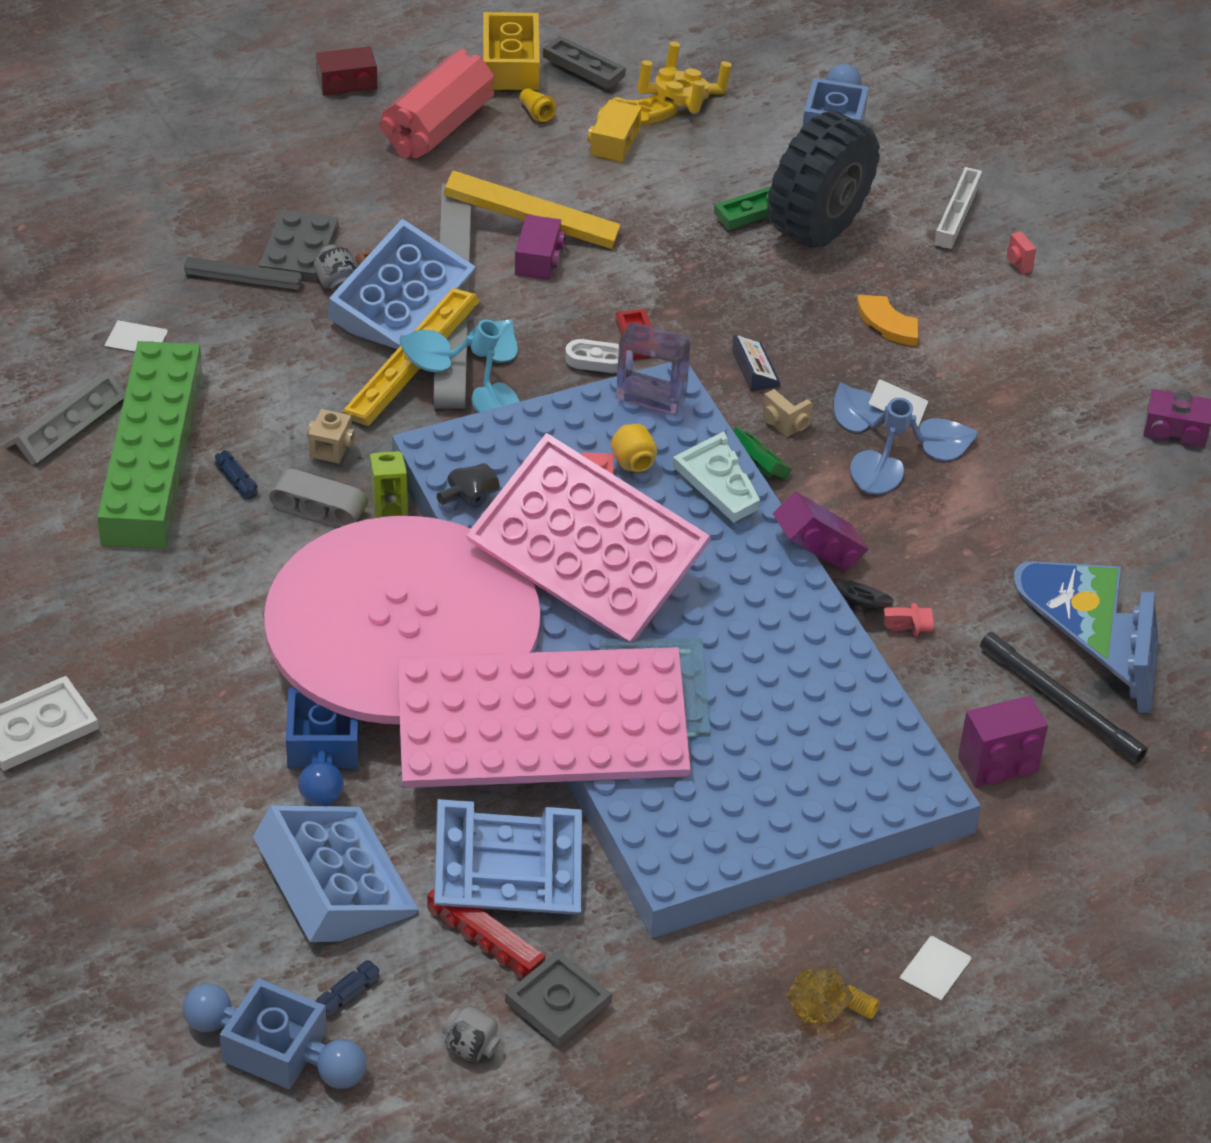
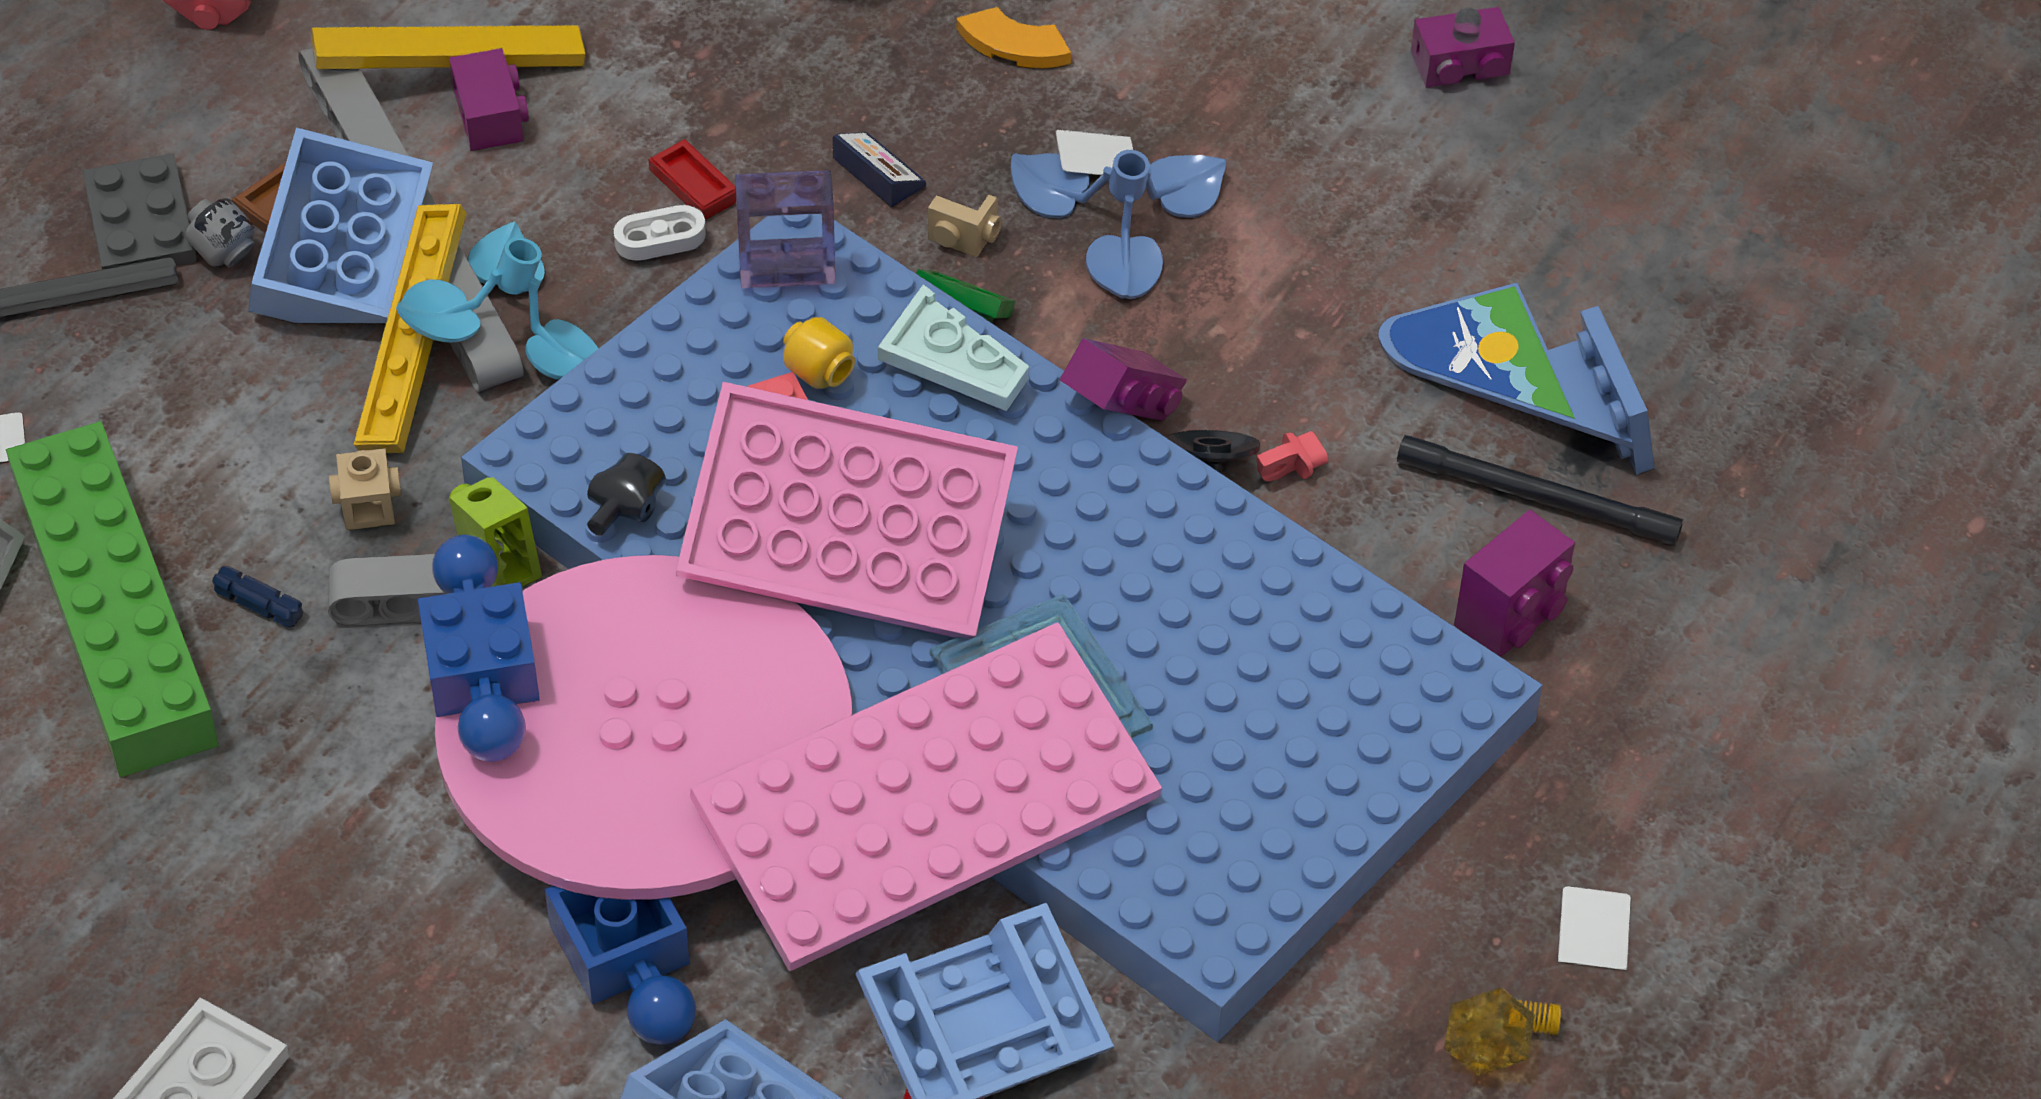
camera: 25 degrees left, 5 degrees up
none -> blue brick [417,534,540,762]

